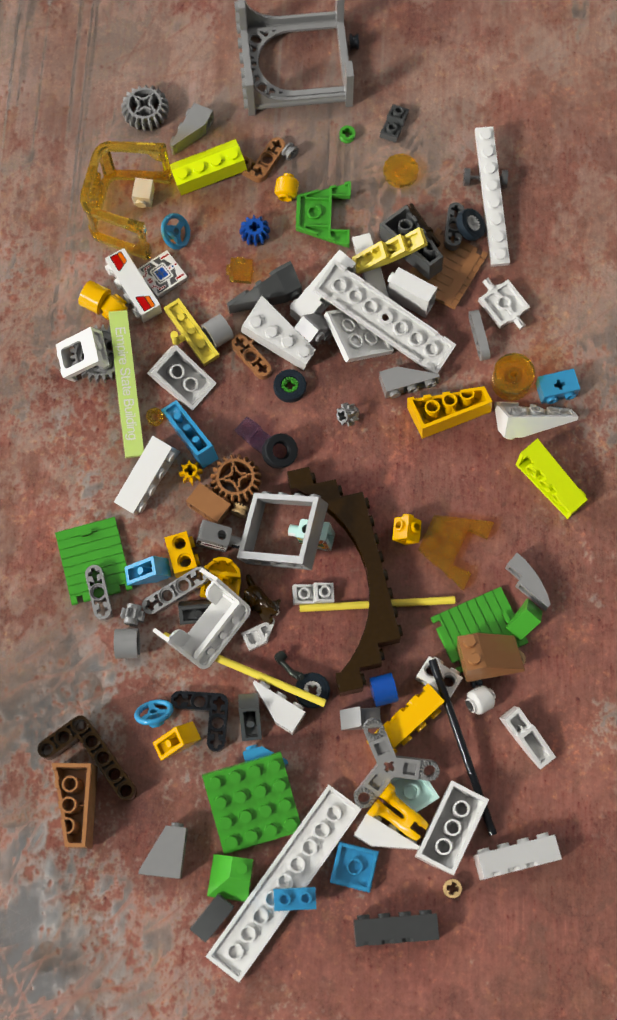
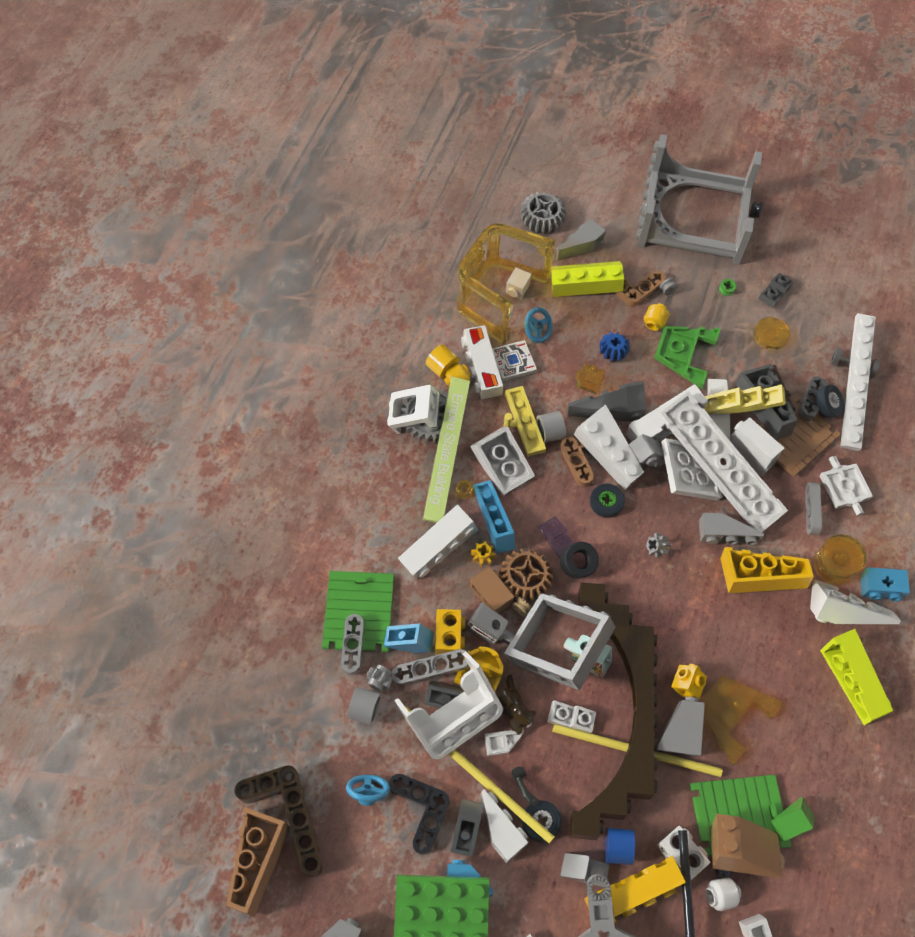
camera: 15 degrees right, 10 degrees down
yellow slope [153,721,201,761] -> none
light grey slope [505,553,551,611] -> none
none -> light grey slope [655,697,705,756]

